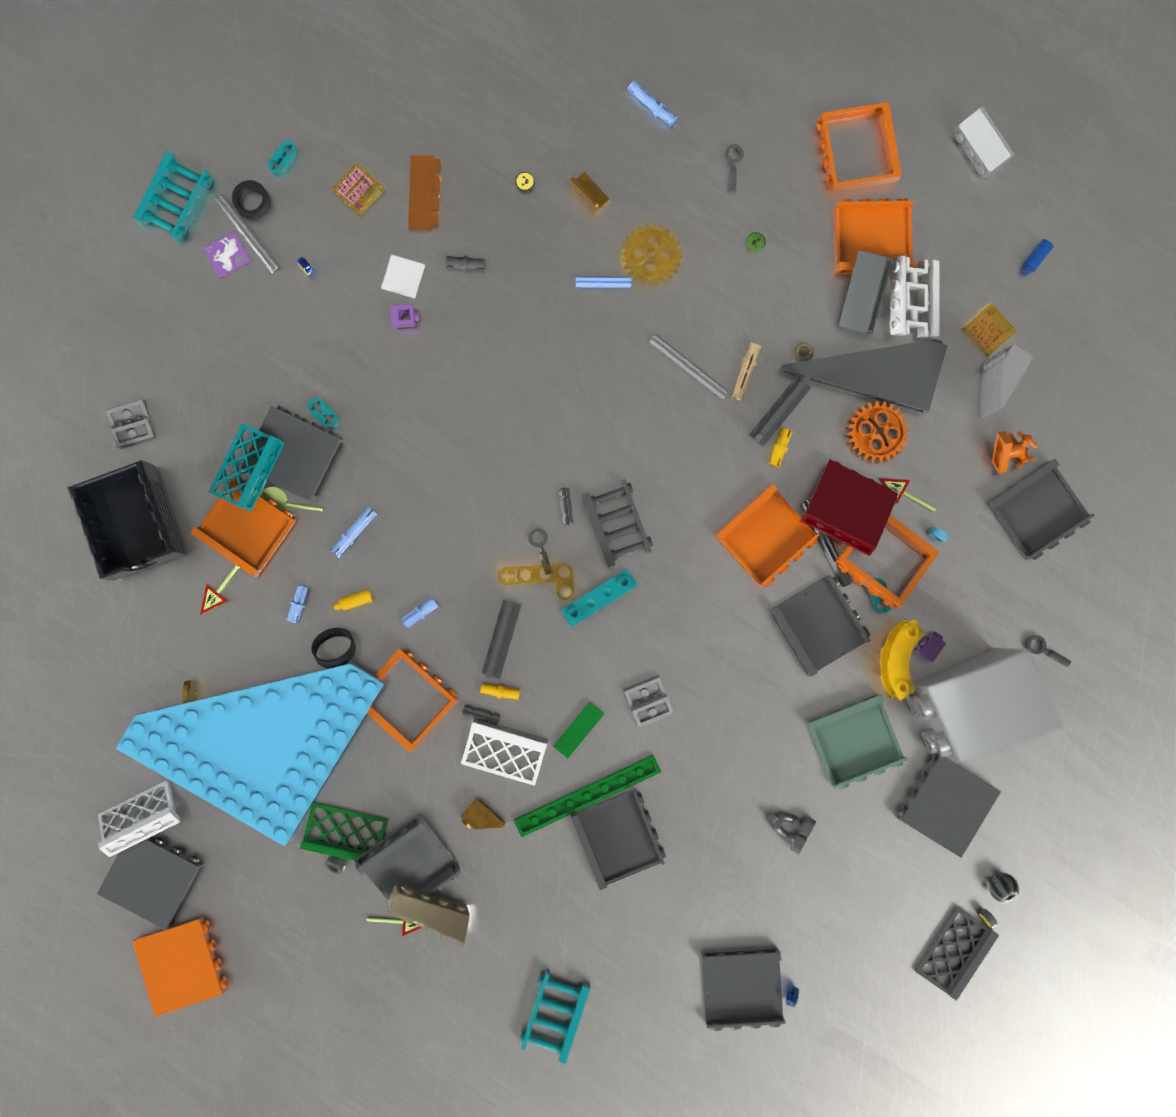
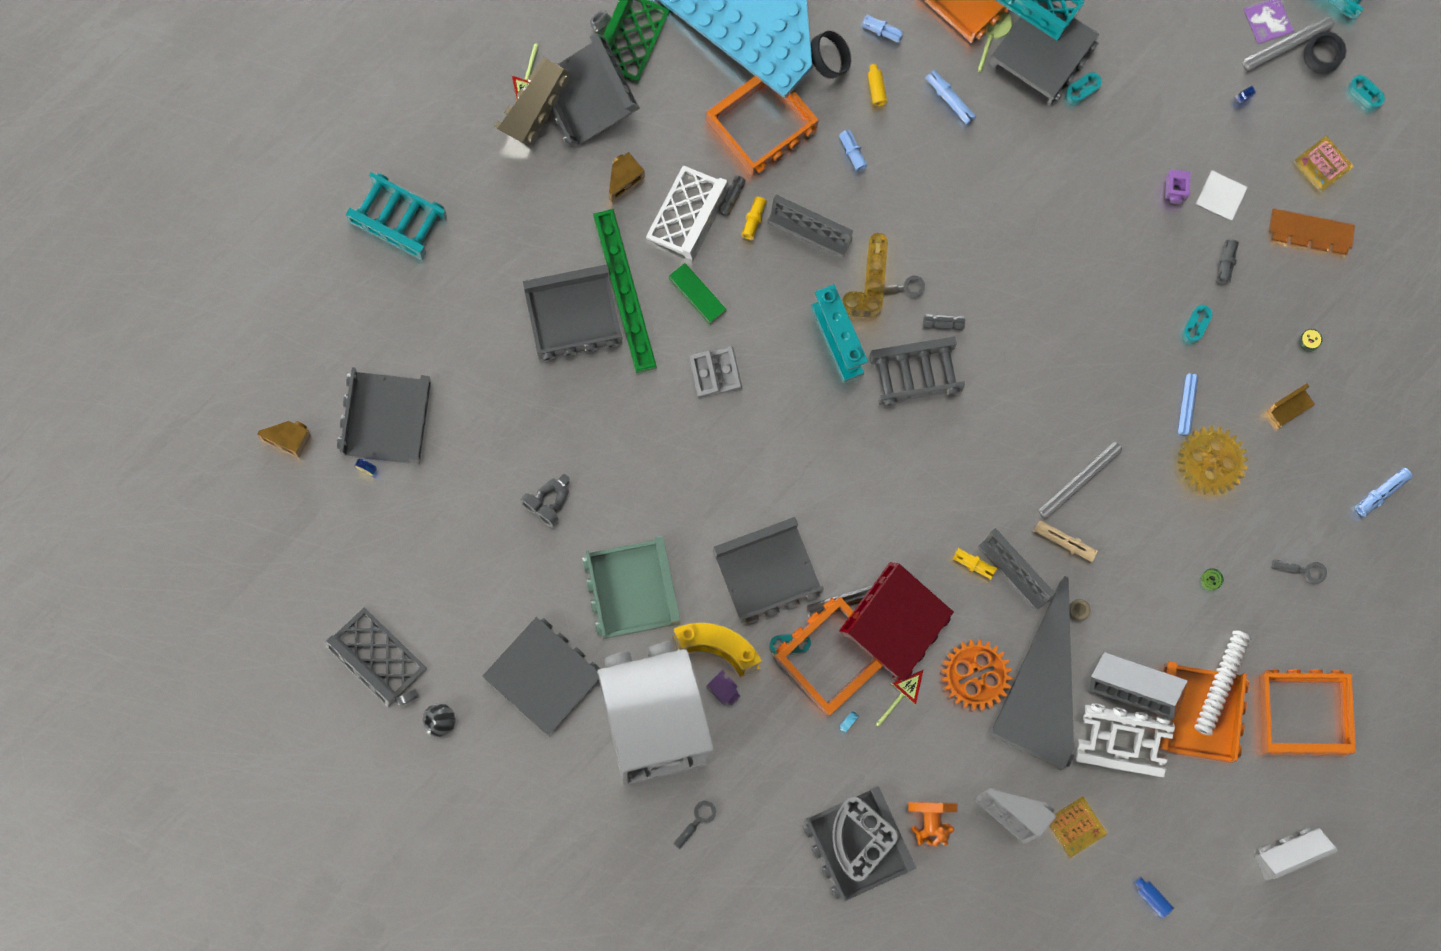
camera: 90 degrees right, 10 degrees down
orange panel [715,484,820,587] -> none
none -> pearl gold slope [257,421,311,458]
none -> light grey beam [833,797,899,881]
none -> teal beam [1182,305,1213,344]
none -> white piece [1194,630,1251,735]

